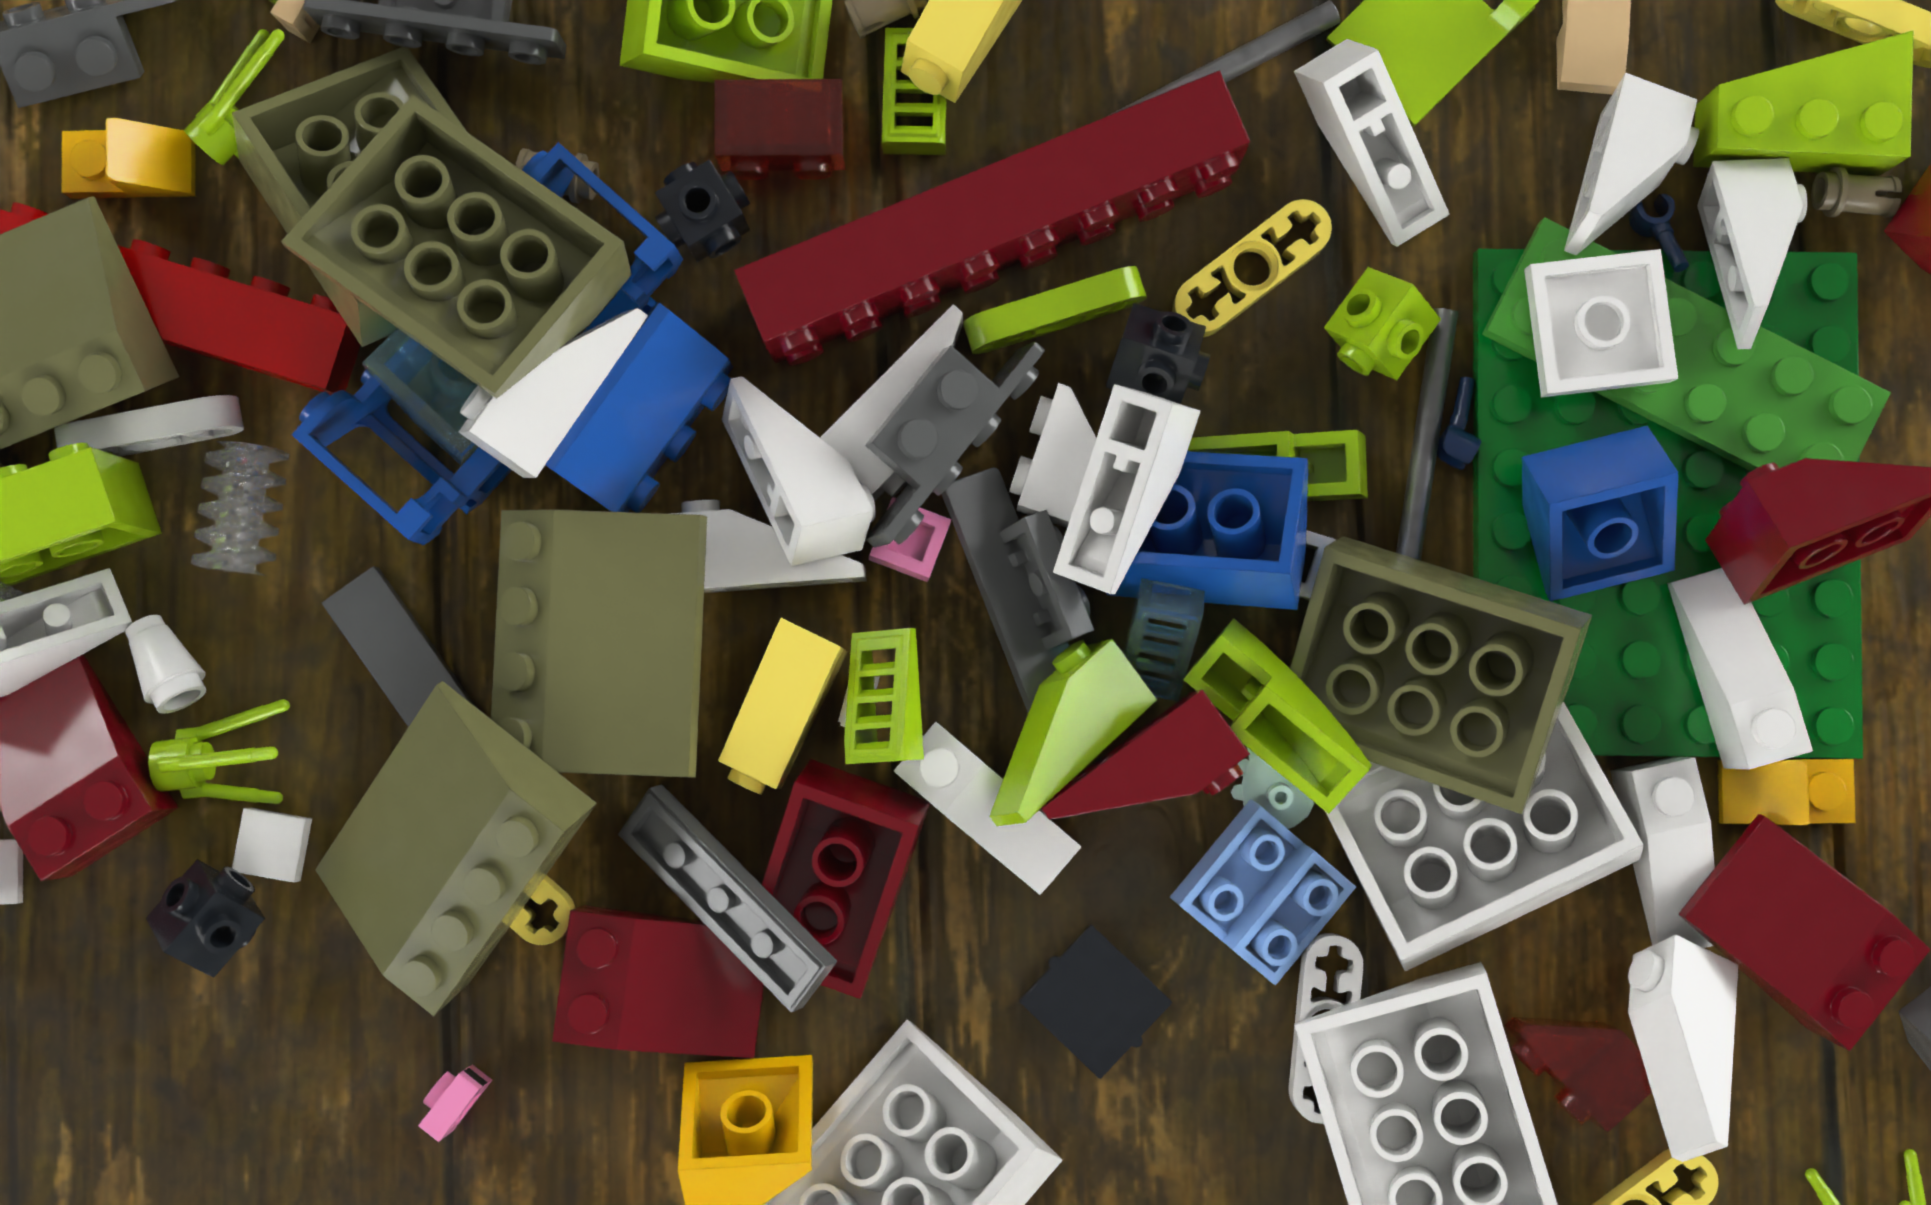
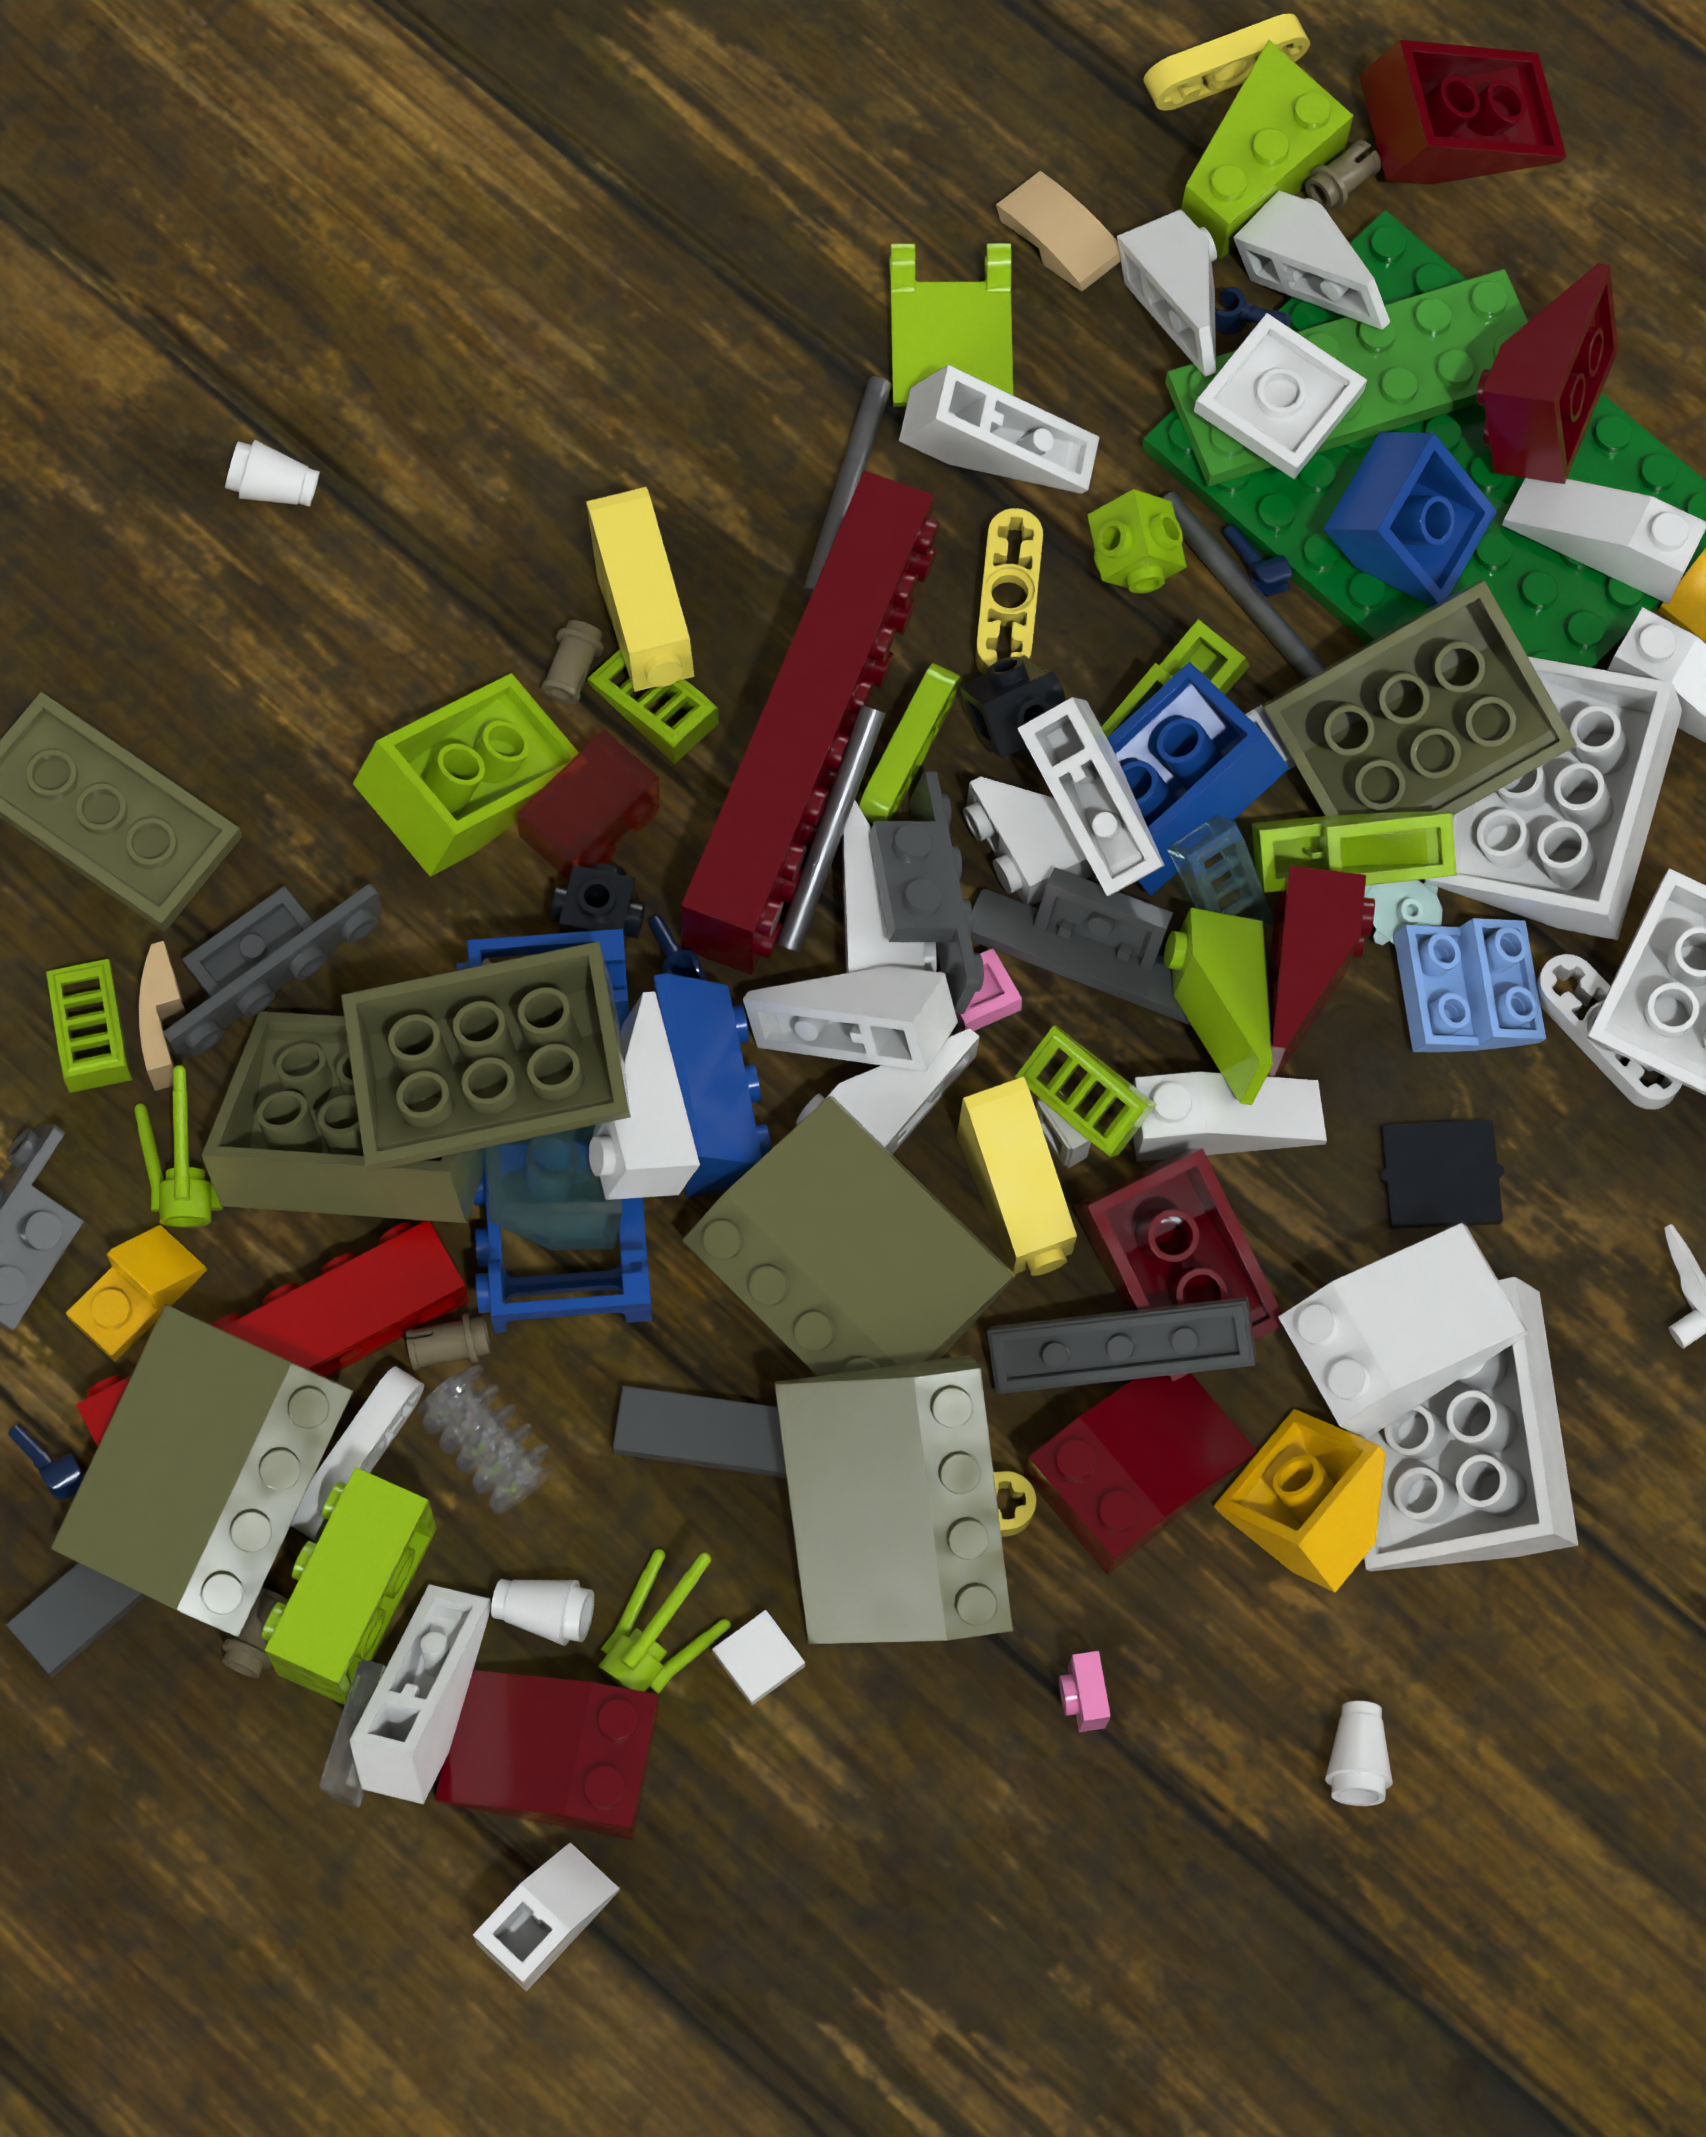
camera: 55 degrees left, 15 degrees down
black brick [146,859,265,978] -> none
none -> dark tan pin [406,1312,491,1371]
none -> dark blue hand [649,916,708,981]
none -> flat silver bar [776,705,886,952]
none -> white slope [1278,1223,1529,1439]

